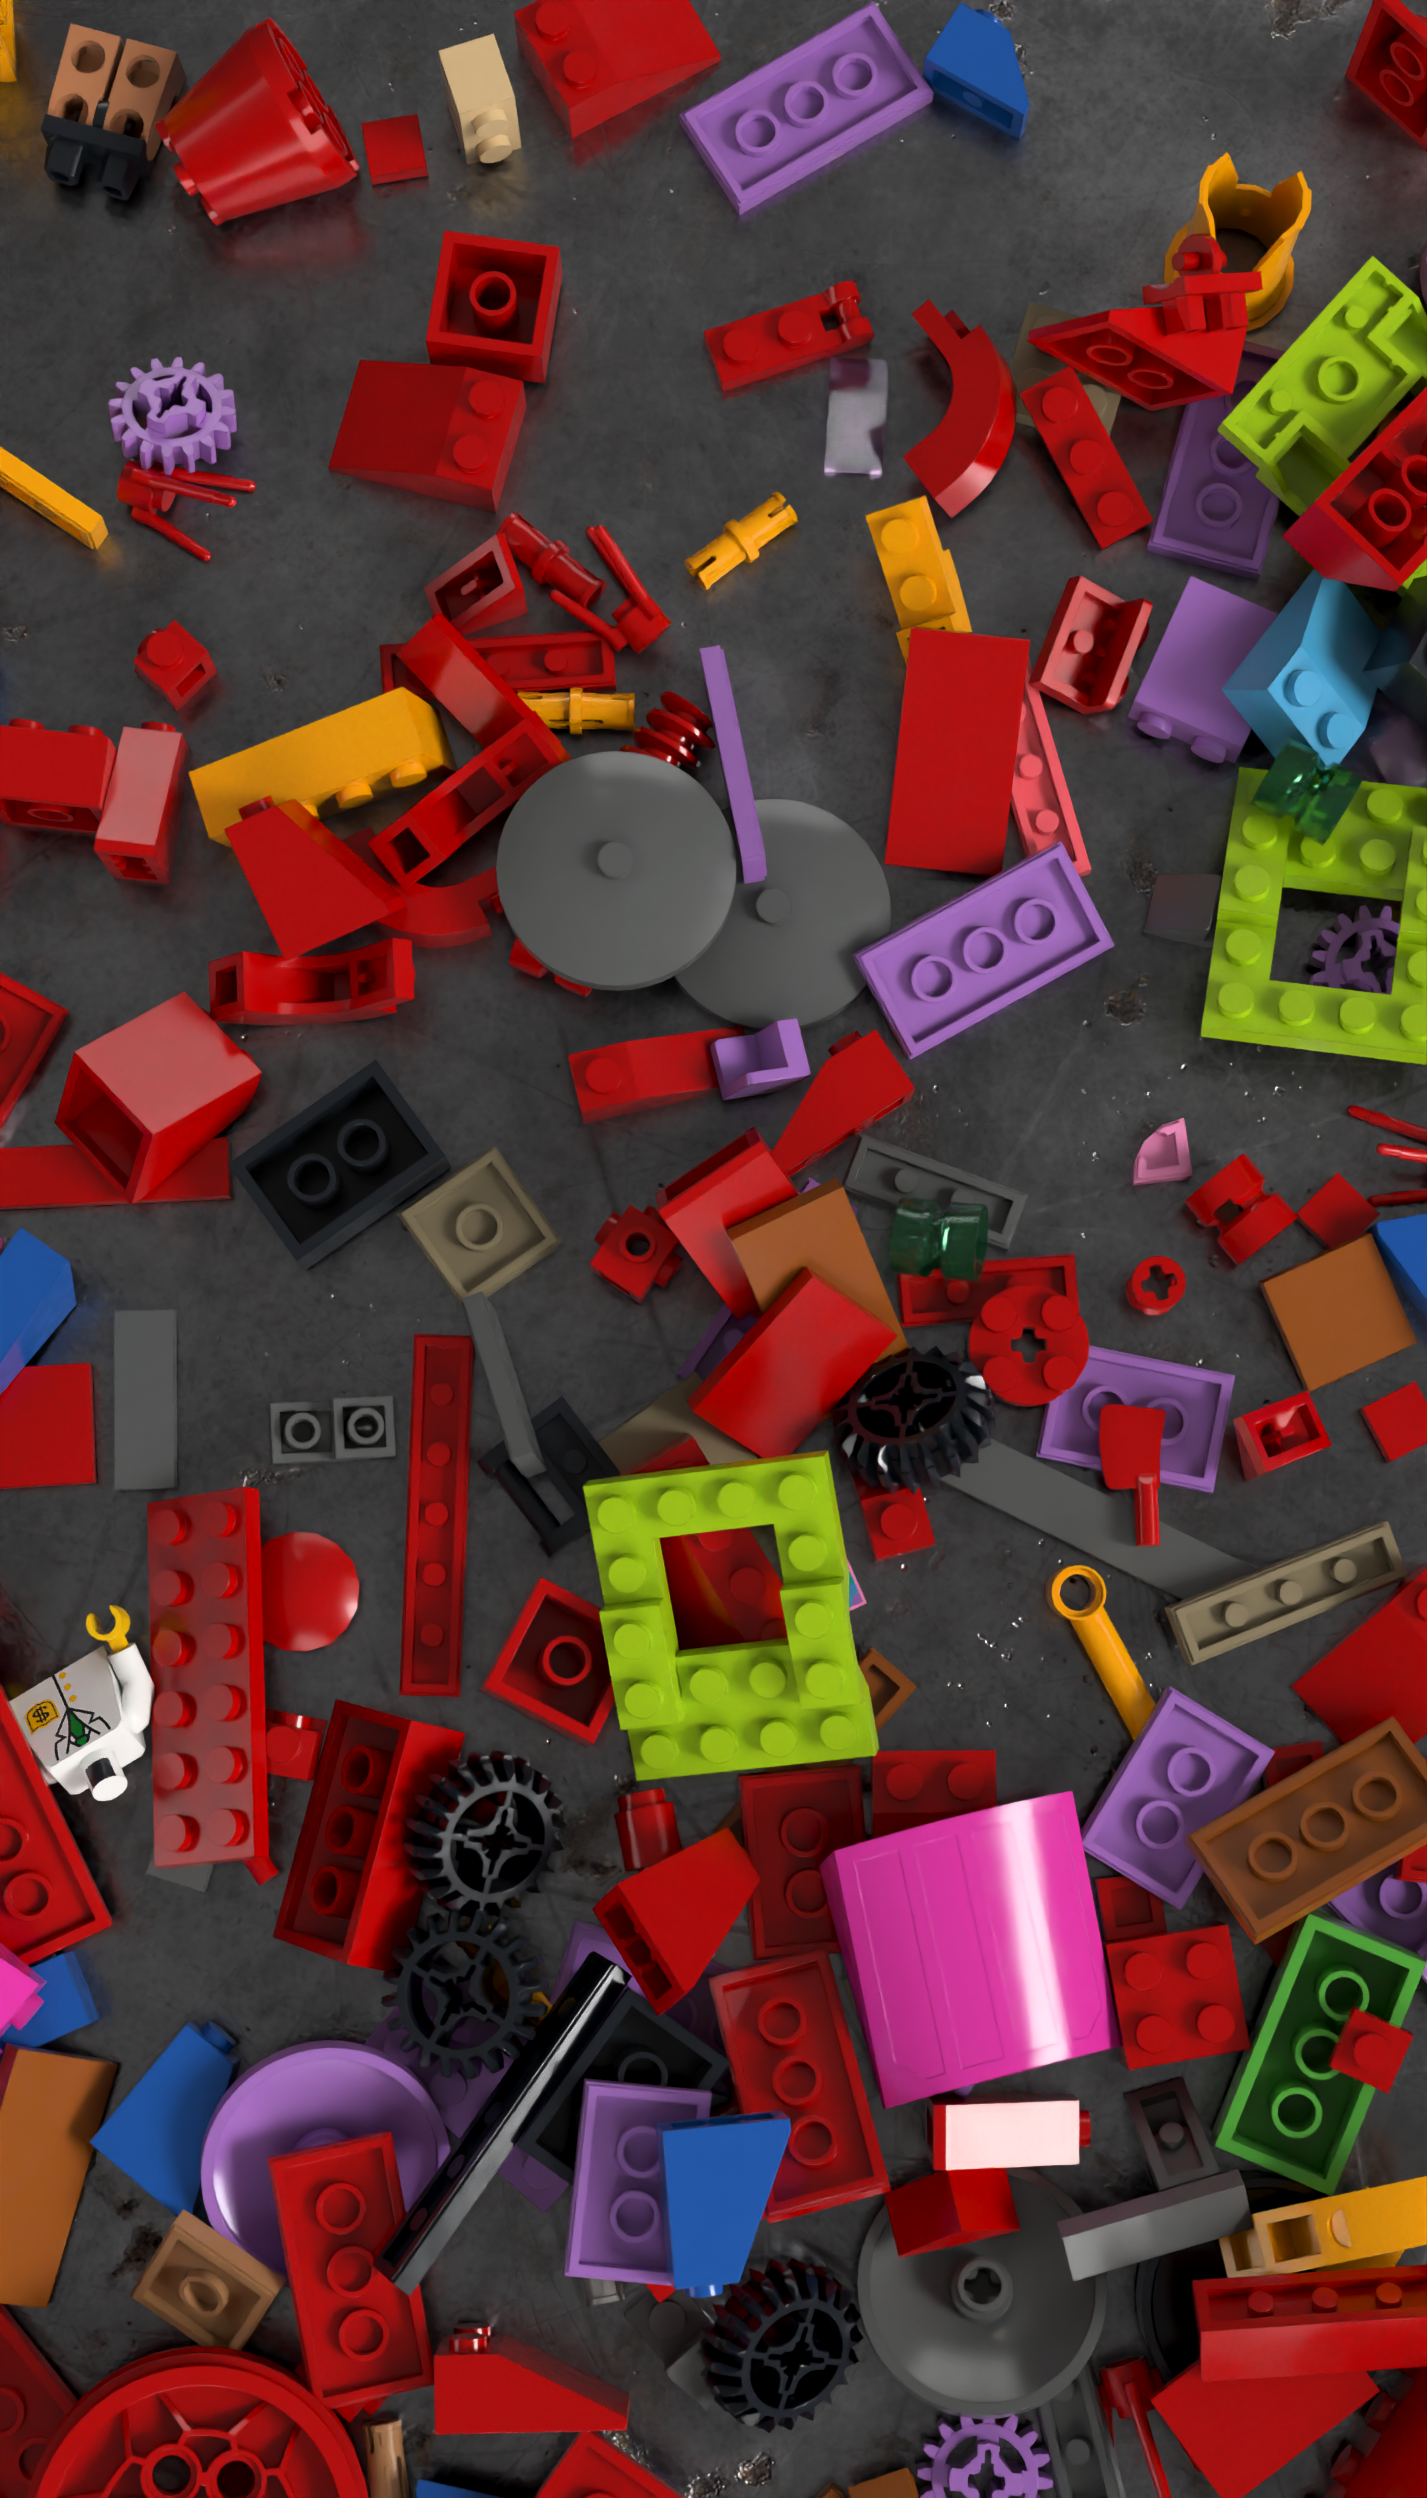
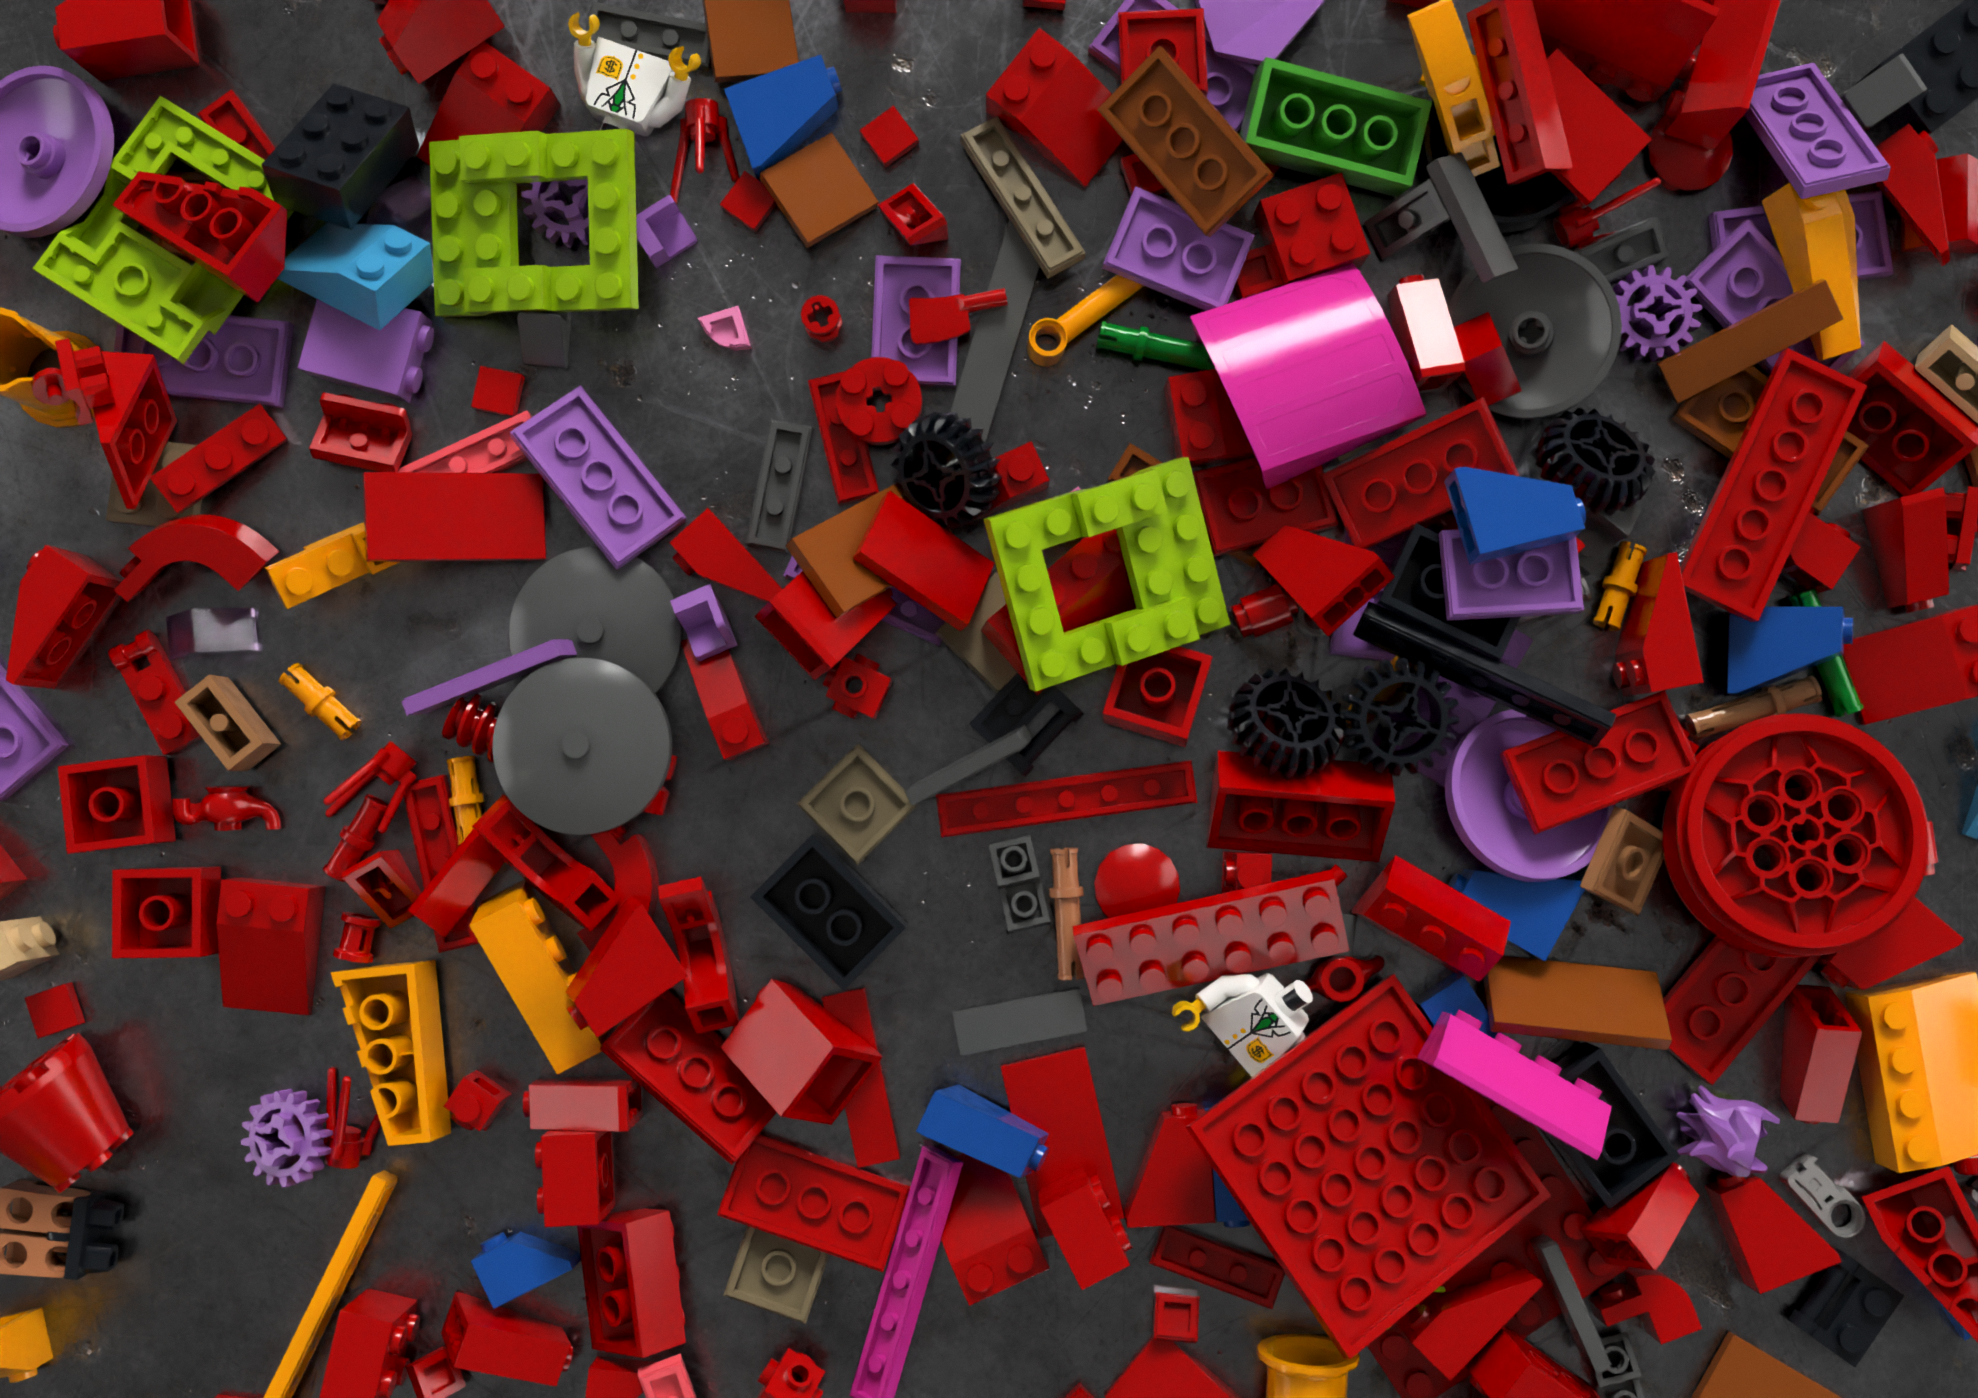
camera: 100 degrees left, 5 degrees up
clear green wheel [891,1196,988,1283] -> none
red wheel [1184,1153,1298,1267] -> none
clear green wheel [1250,736,1363,846] -> none
red plate [1328,2005,1414,2093] -> none
none -> red slope [6,545,123,689]
none -> red brick [58,755,176,854]
none -> red piece [172,785,281,831]
none -> medium nougat brick [175,675,281,771]
none -> light orange wedge [331,959,451,1146]
none -> red bush [333,912,382,963]
none -> red tile [471,366,525,417]
none -> red tile [600,990,777,1165]
none -> medium lavender panel [636,195,698,268]
none -> nougat pin [1049,847,1085,980]
none -> green pin [1096,321,1215,370]
none -> red piece [1302,955,1385,1002]
none -> red slope [1351,855,1511,982]
none -> light orange pin [1593,541,1647,631]

